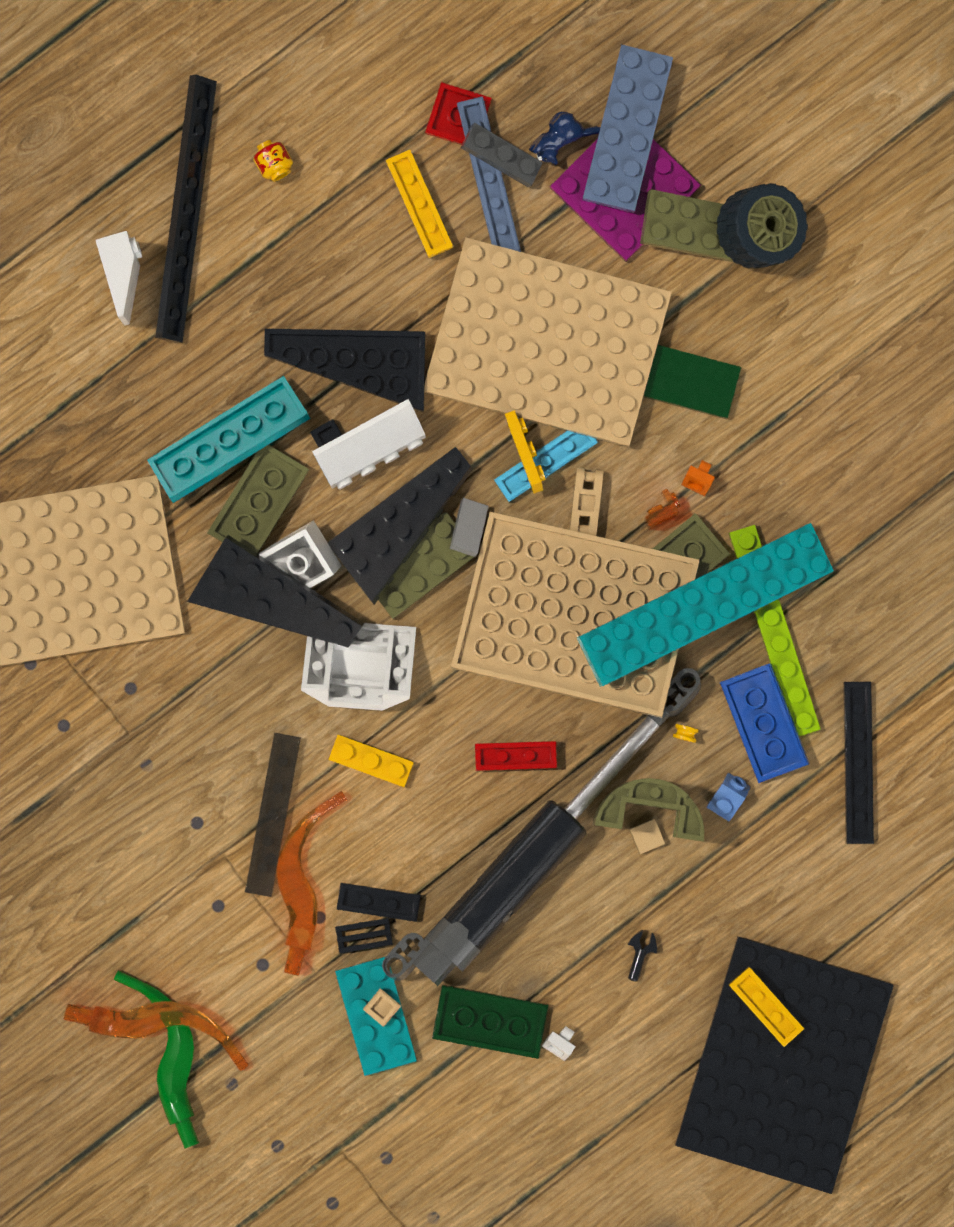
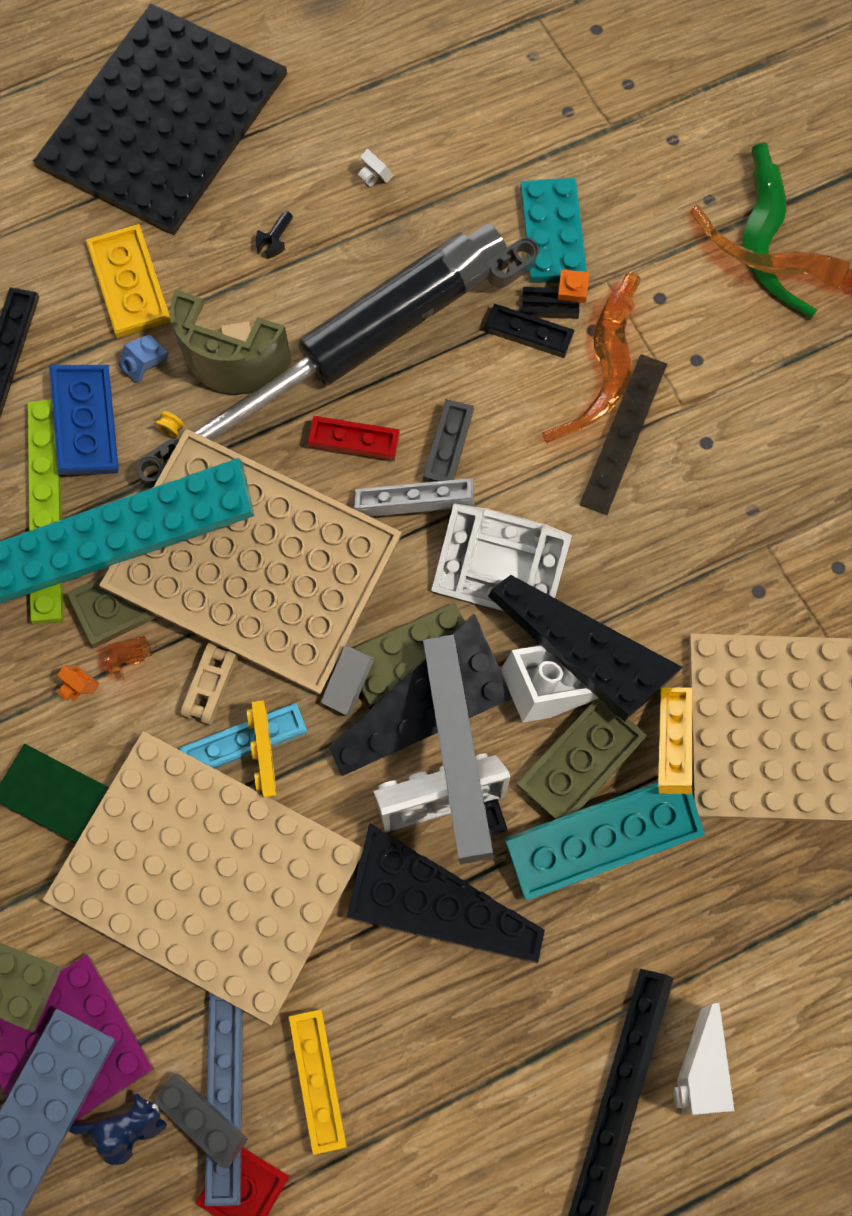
camera: 170 degrees left, 15 degrees down
yellow head [253,140,293,182] -> none
yellow plate [328,735,414,788] -> none
tan tile [363,988,401,1027] -> none
dark green tile [432,985,548,1059] -> none
yellow plate [729,967,804,1047] -> none
none -> yellow tile [86,224,171,338]
none -> light grey tile [354,478,474,517]
none -> dark grey plate [423,399,474,482]
none -> tile [423,634,494,864]
none -> orange plate [558,269,589,303]
none -> yellow plate [658,688,693,794]

